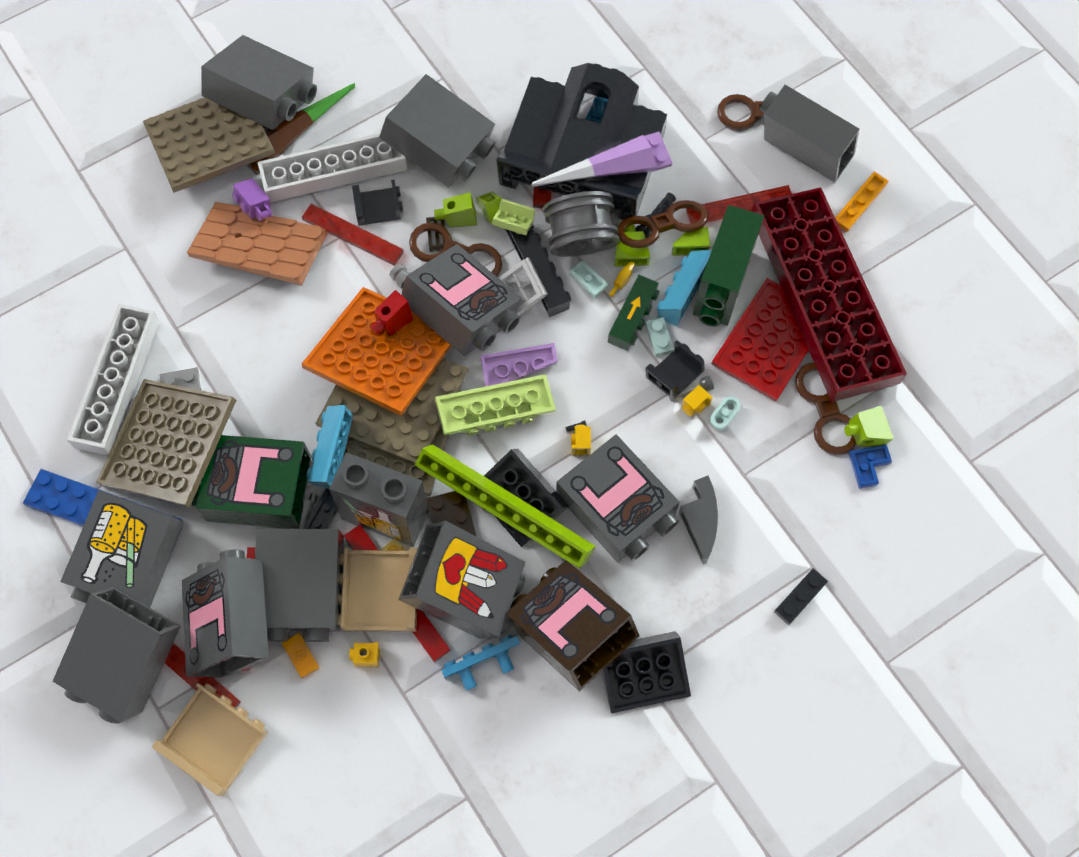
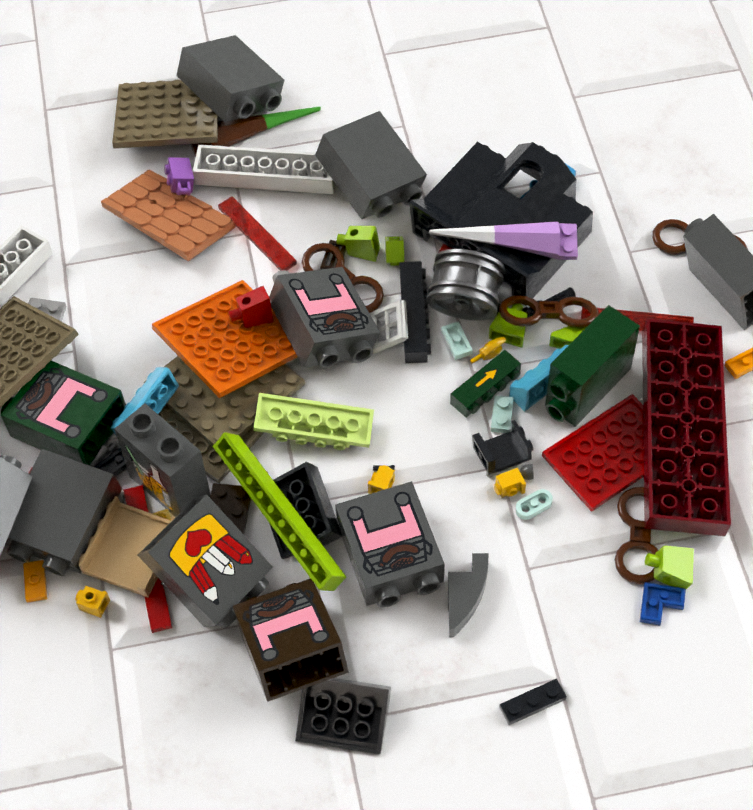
camera: 25 degrees right, 10 degrees down
black panel [352,179,403,226] -> none
dark azure plate [441,635,520,691] -> none
lavender wing [480,343,558,386] -> none
yellowish green bracket [492,199,535,235] -> none

